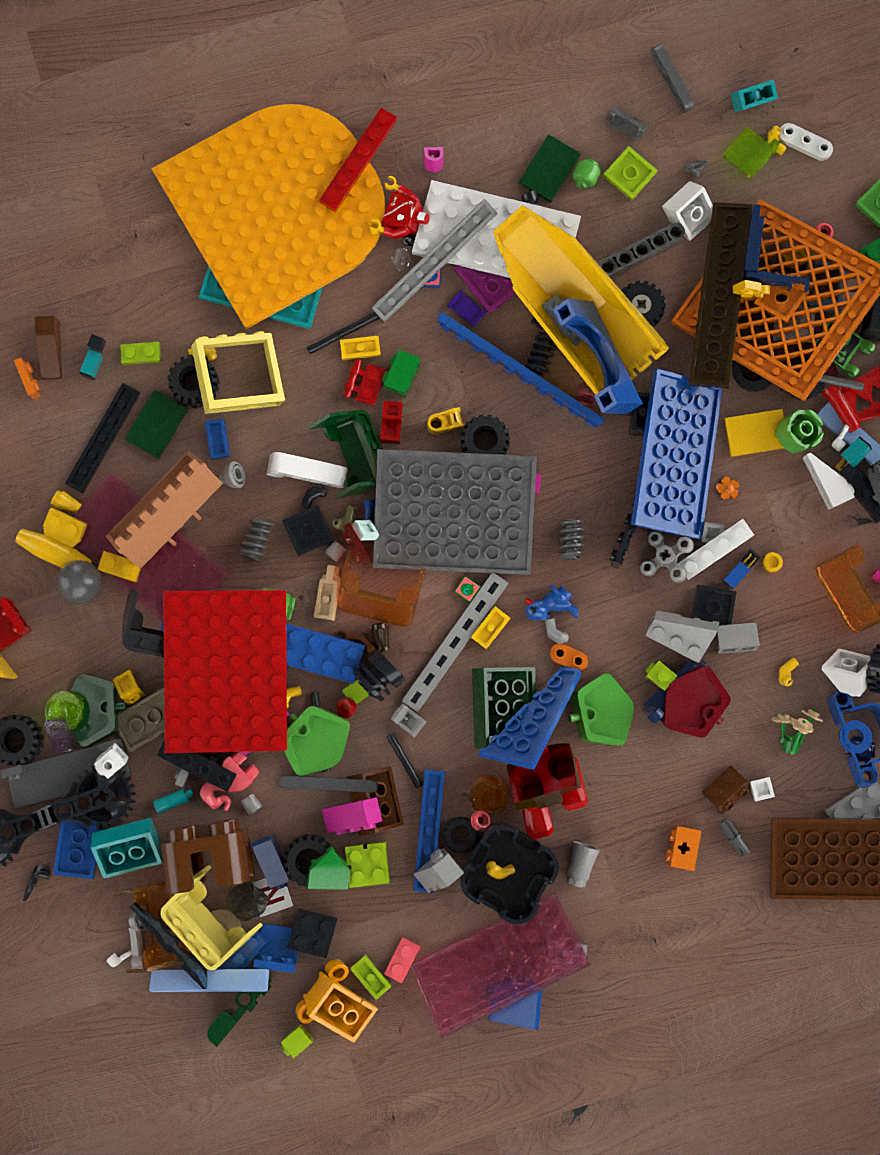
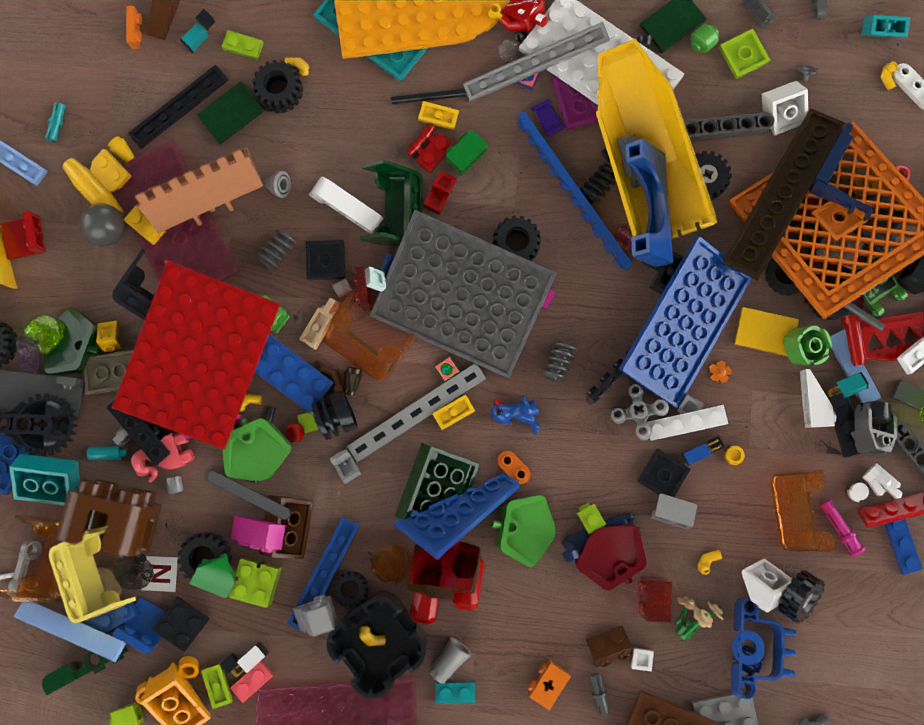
camera: 20 degrees right, 0 degrees up
white brick [94,743,129,779] -> none
sword [130,902,207,989] -> none
light yellow window [191,331,285,414] -> none
blue plate [204,418,231,460] -> none
dark blue slope [251,835,291,890] -> none
black arm [301,485,327,509] -> none
olive arm [333,506,357,531] -> none
black bar [387,733,423,789] -> none
yellow piece [427,407,465,435] -> none
coral plate [471,811,490,831] -> none
light grey arm [545,619,569,644] -> none
light grey wedge [645,611,719,663] -> none
clear neon green bracket [723,127,780,180] -> none
yellow plate [733,280,770,298] -> none
white hand [832,425,849,452] -> none
none -> piece [220,642,269,678]
none -> teal plate [435,681,475,704]
none -> clear red brick [637,576,672,623]

